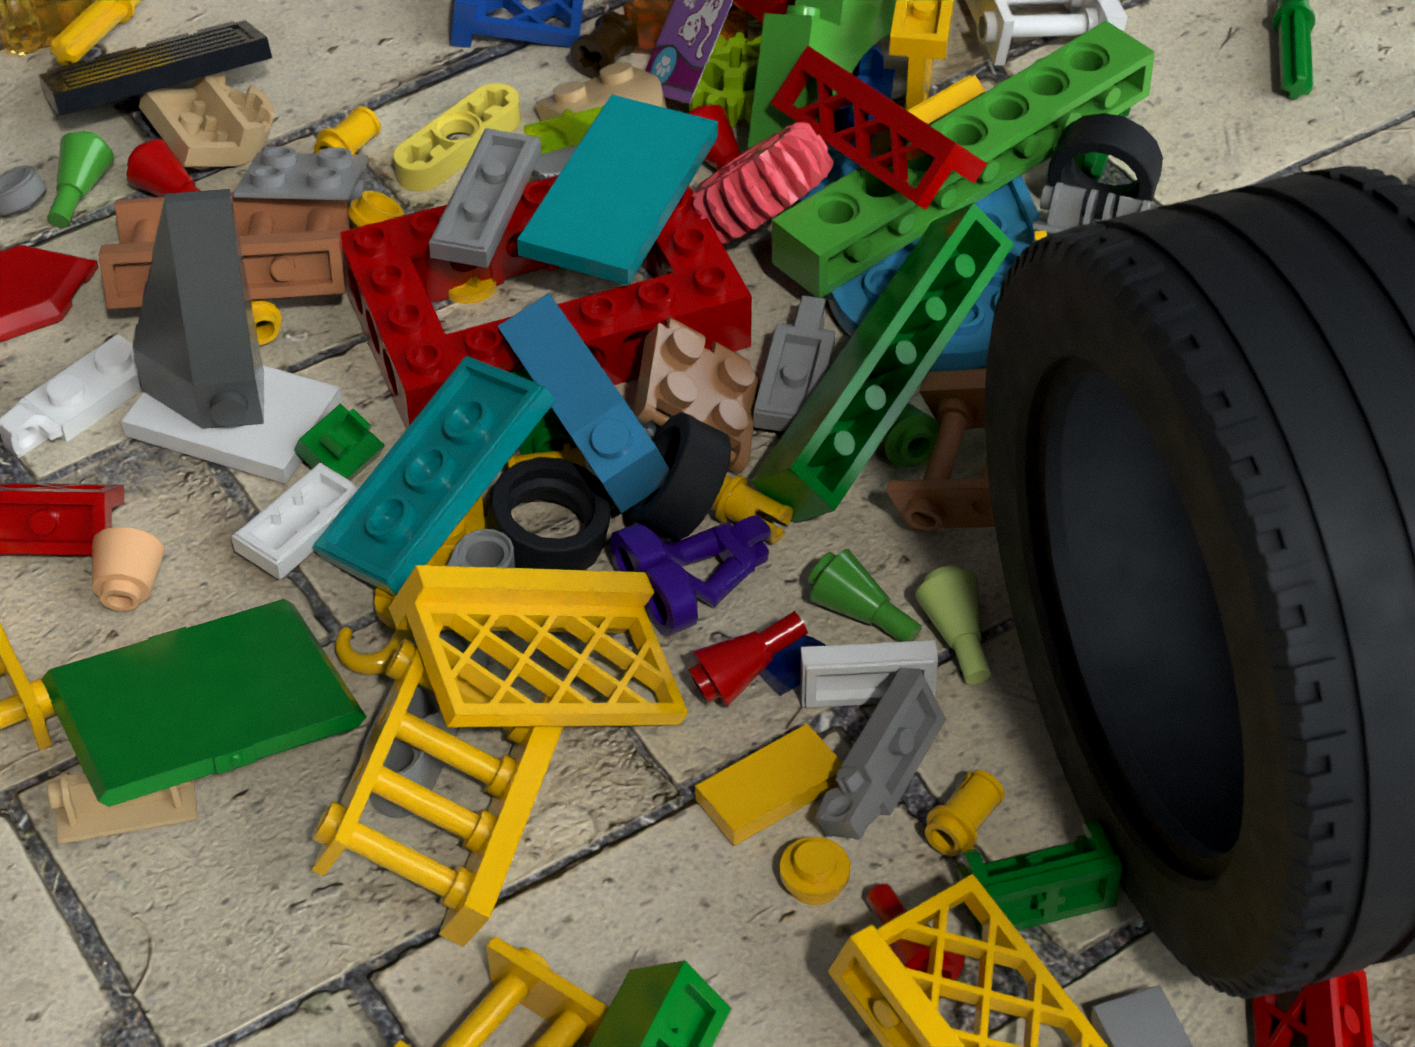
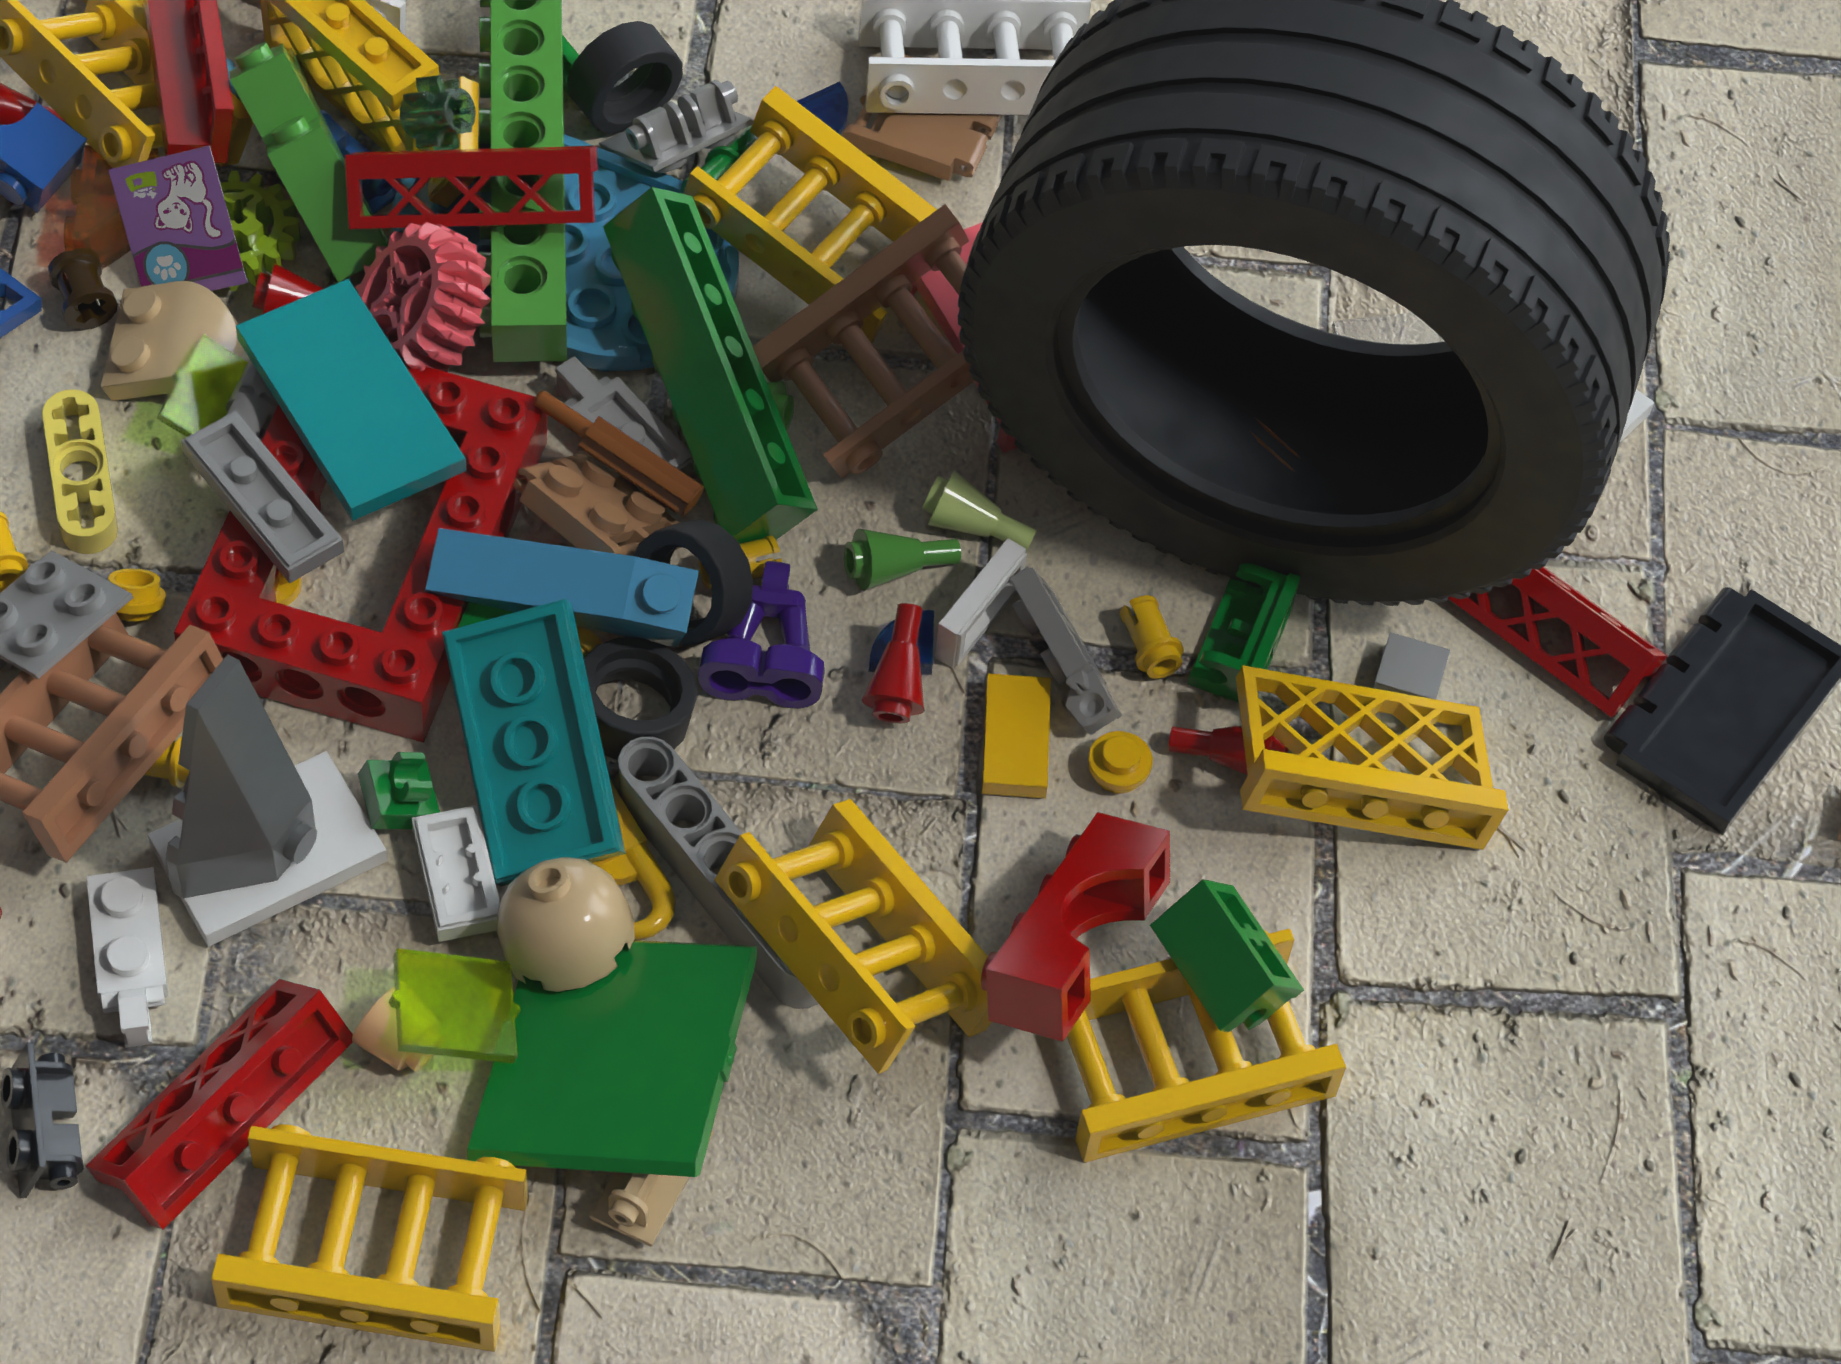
camera: 60 degrees left, 10 degrees up
yellow fence [389,565,689,727] -> none
none -> clear neon green piece [389,948,520,1063]
none -> clear green gear [400,75,476,150]
none -> tan cylinder [497,857,635,992]
none -> dark orange axle [534,390,704,517]
none -> red arch [981,812,1170,1042]

